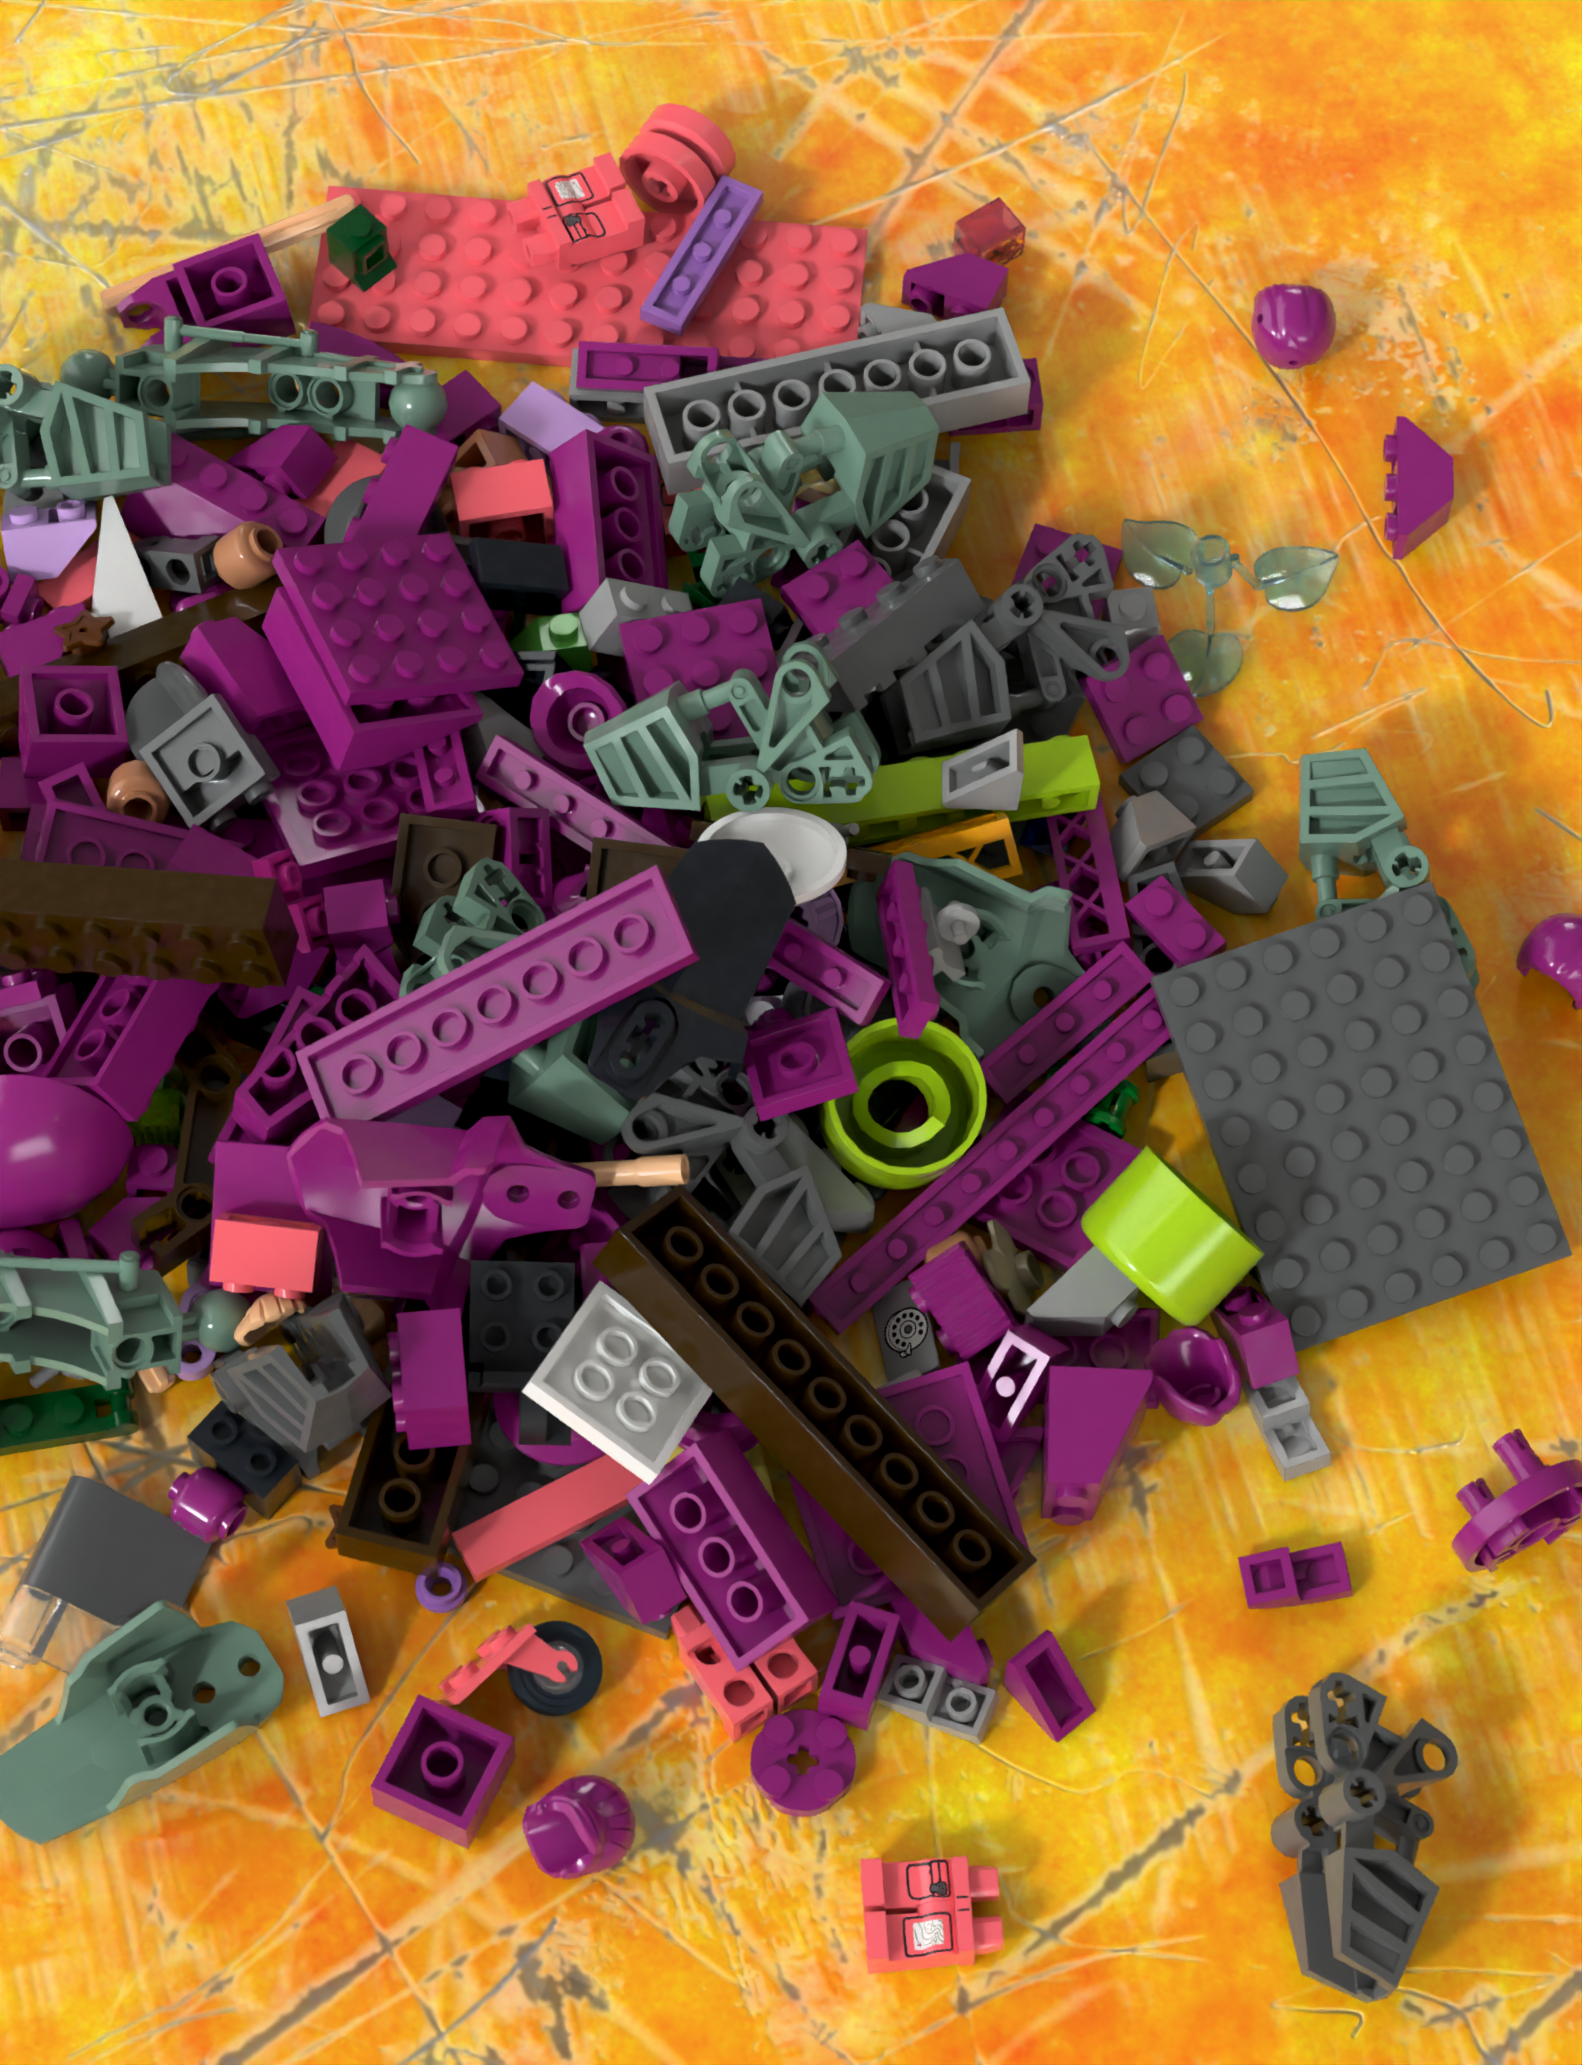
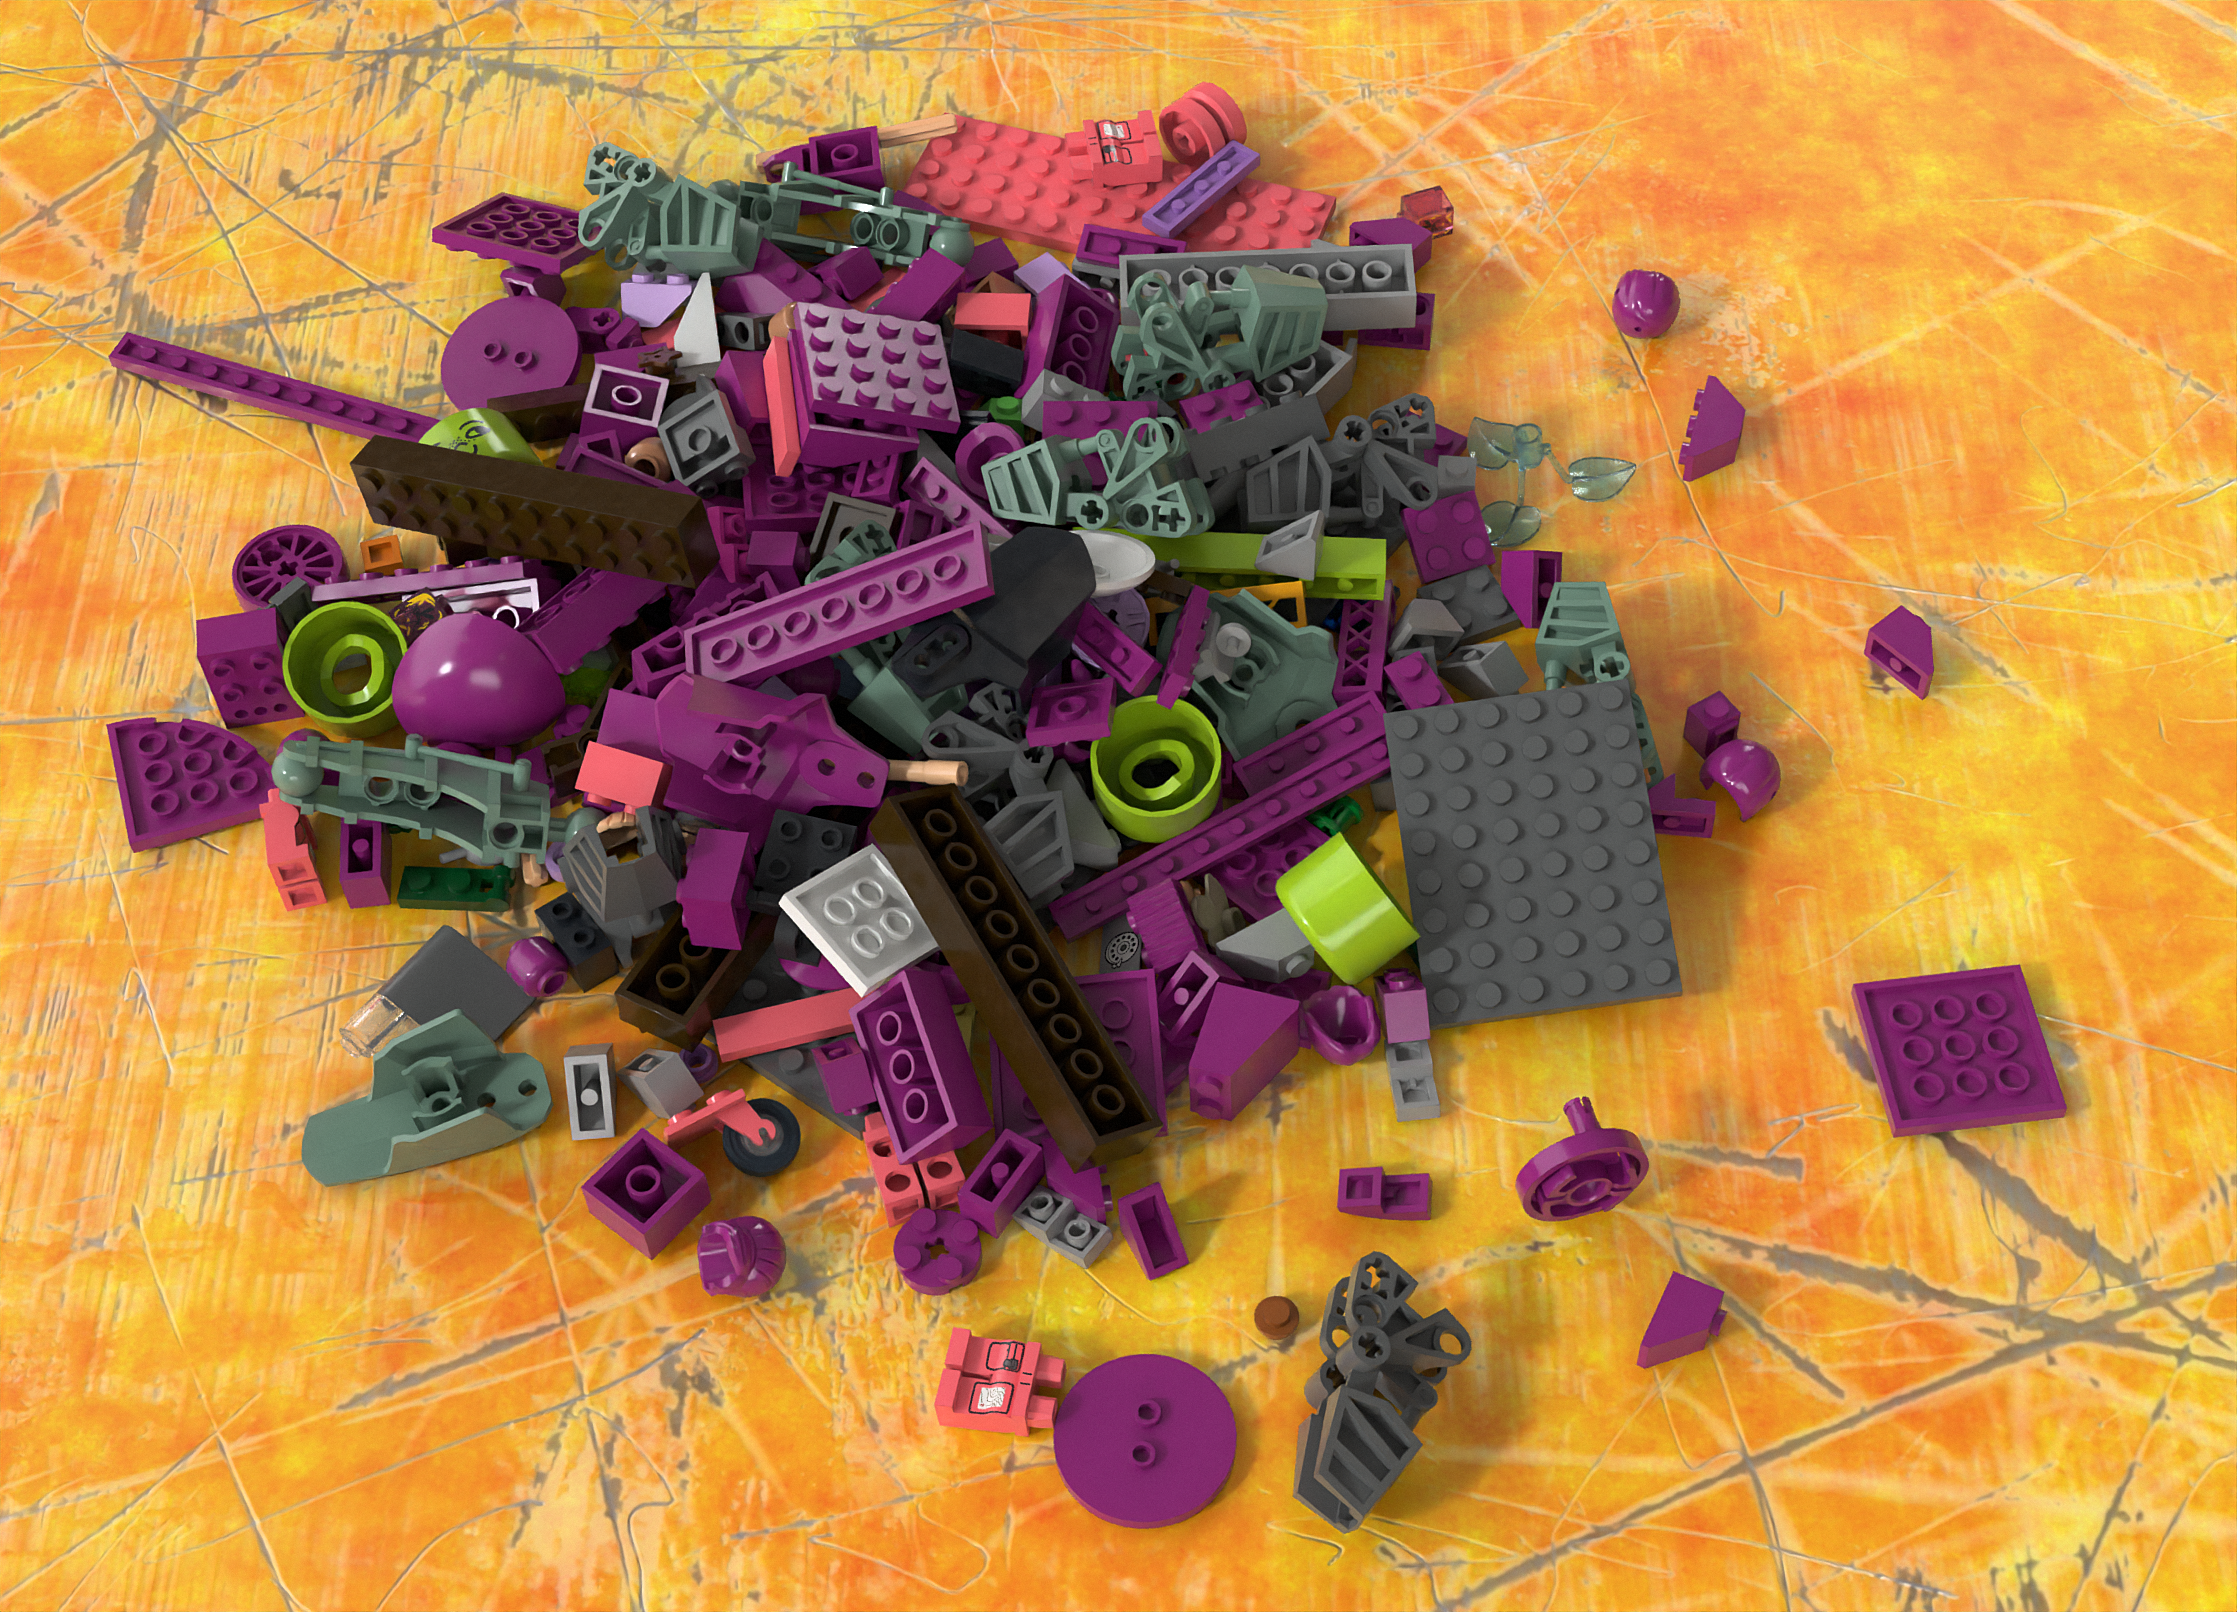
camera: 20 degrees right, 10 degrees down
dark green window [326,204,398,292] -> none
none -> light grey slope [616,1048,704,1119]
none -> coral tile [763,336,801,477]
none -> magenta plate [1053,1354,1237,1529]
none -> dark orange plate [1254,1296,1299,1340]
none -> magenta slope [1501,550,1562,629]
none -> magenta slope [1648,773,1716,838]
none -> magenta window [1683,691,1741,761]

